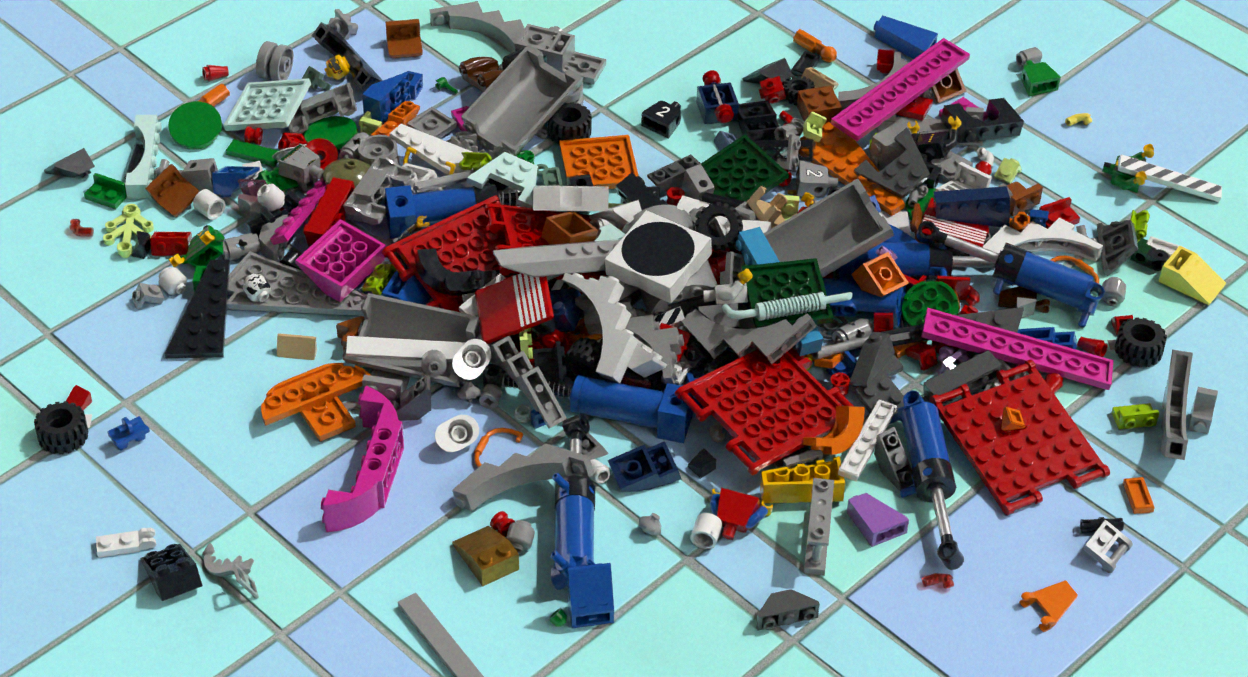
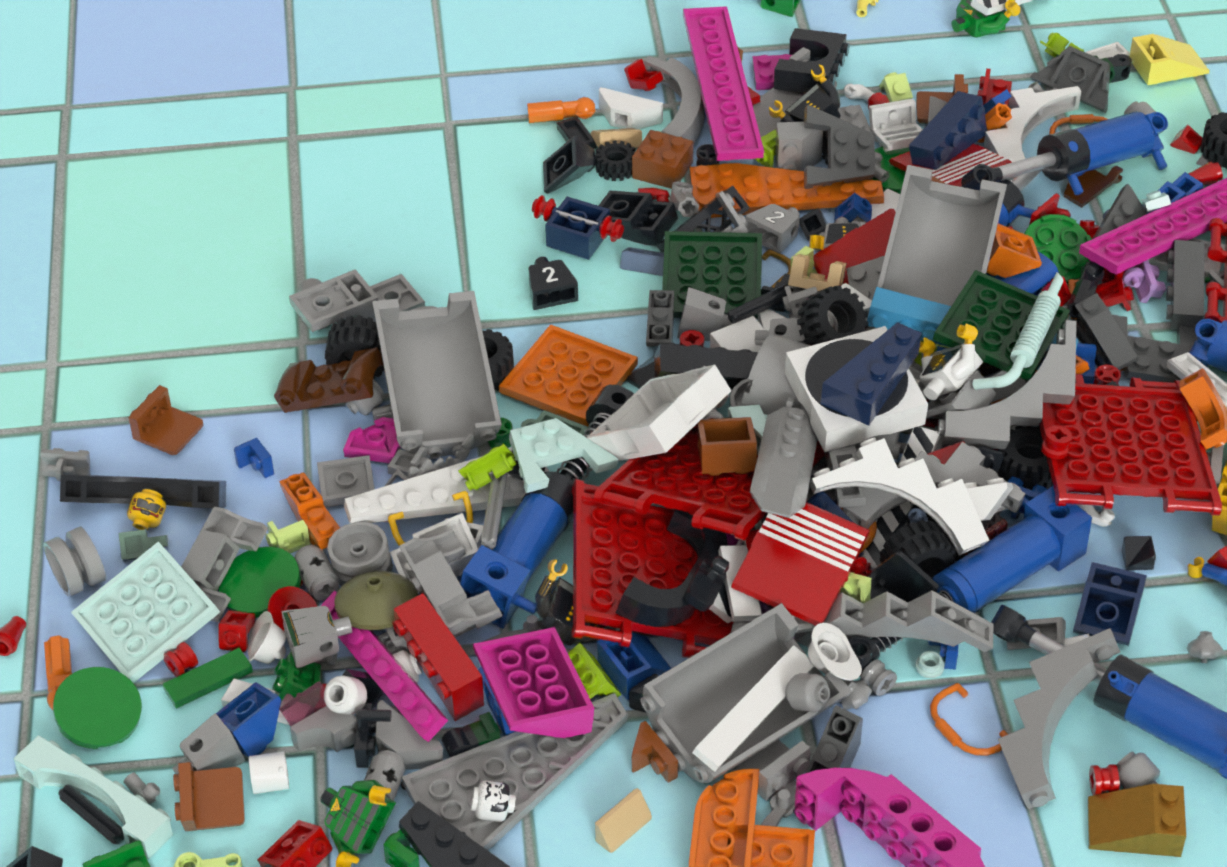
camera: 50 degrees left, 0 degrees up
blue slope [362,72,411,125] -> none
light grey arch [429,1,524,53] -> none
green hand [435,77,458,94] -> none
white piece [435,414,479,452] -> none
red brick [758,76,786,104] -> none
yellowish green bracket [803,112,827,142] -> none
blue slope [873,15,938,59] -> none
light grey slope [1015,297,1036,318] -> none
none -> white slope [599,87,663,129]
none -> dark blue wedge [820,322,922,426]
none -> red wheel [1041,425,1072,460]
none -> light aqua plate [1141,190,1171,212]

